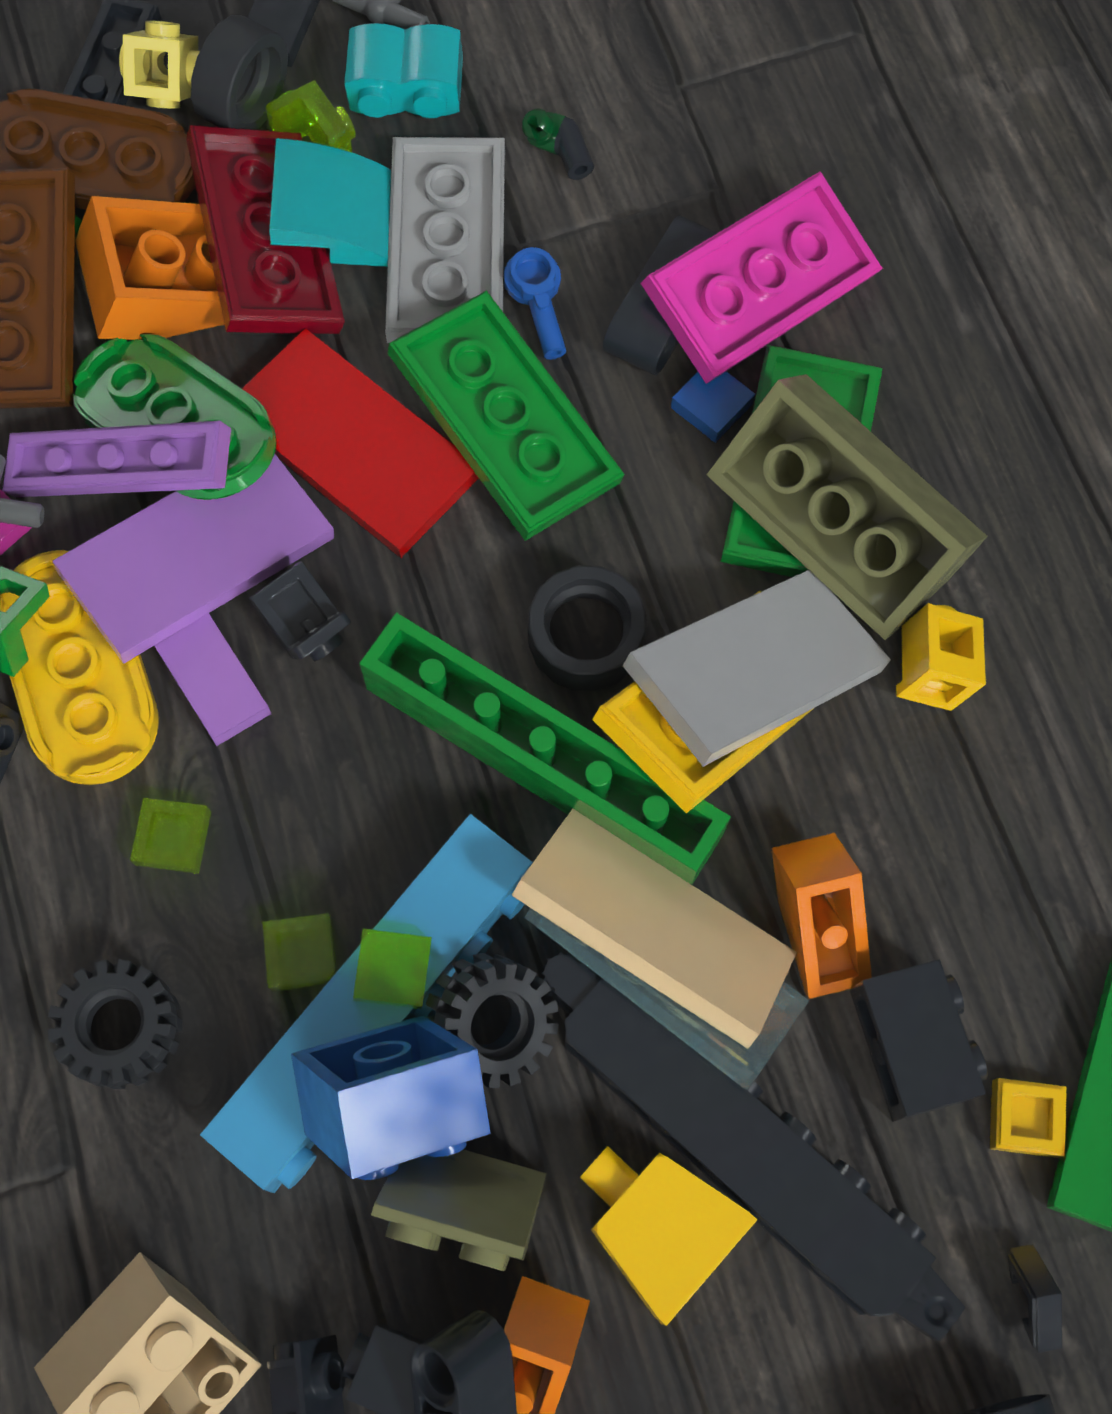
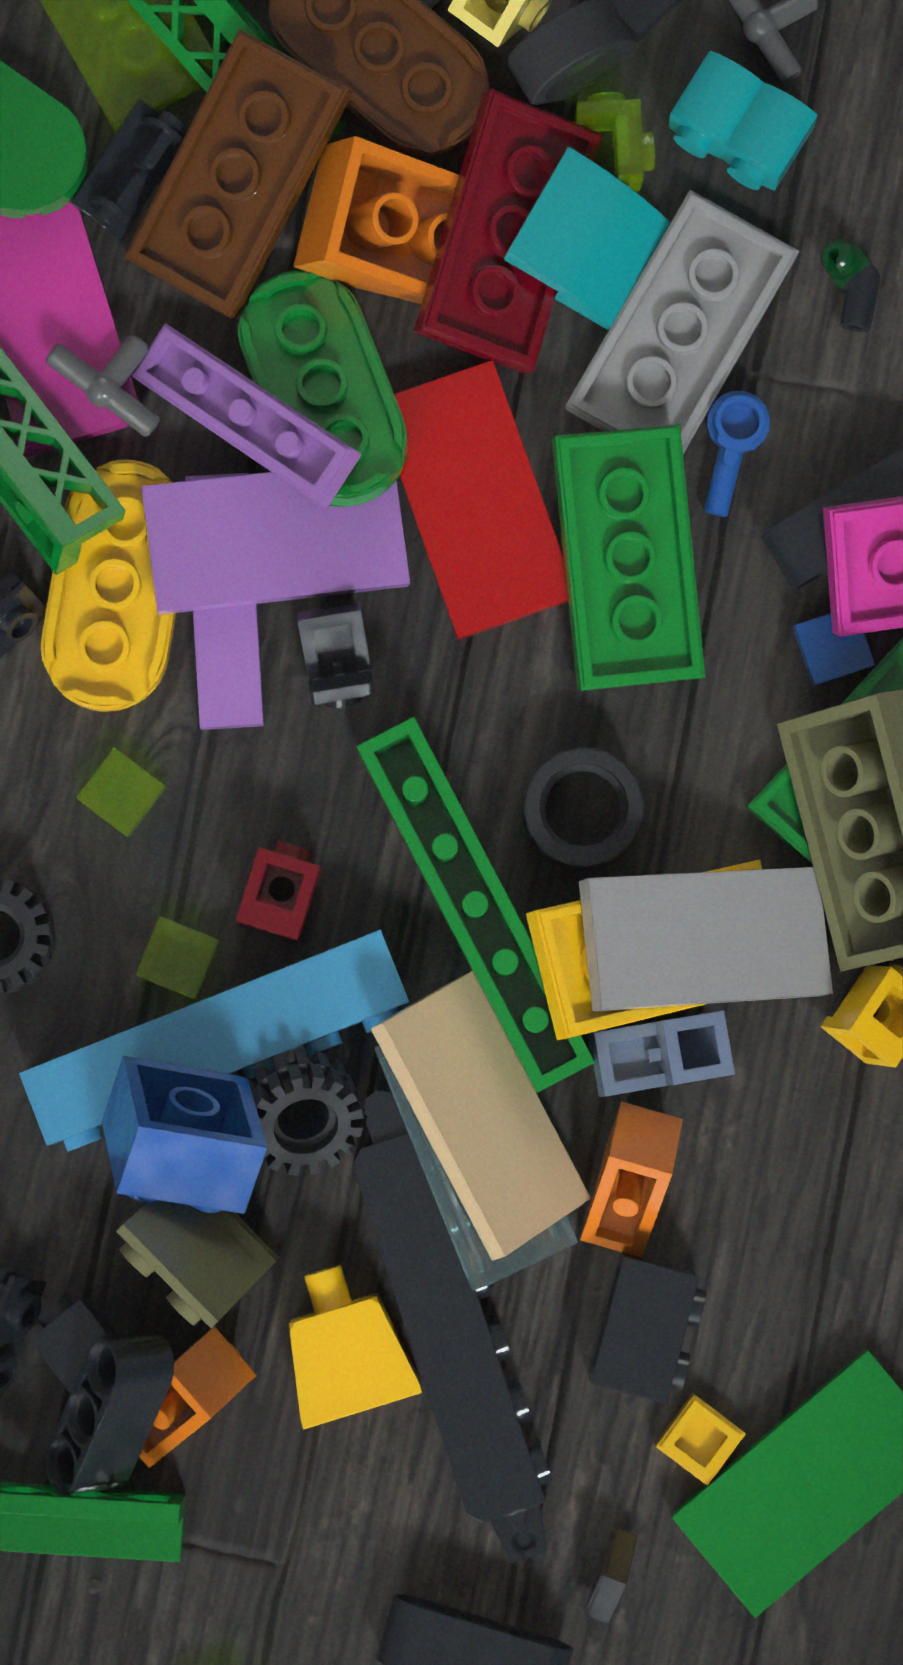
camera: 30 degrees right, 15 degrees up
clear neon green tile [353,929,432,1009] -> none
none -> dark red brick [236,840,322,942]
none -> sand blue brick [588,1010,735,1097]

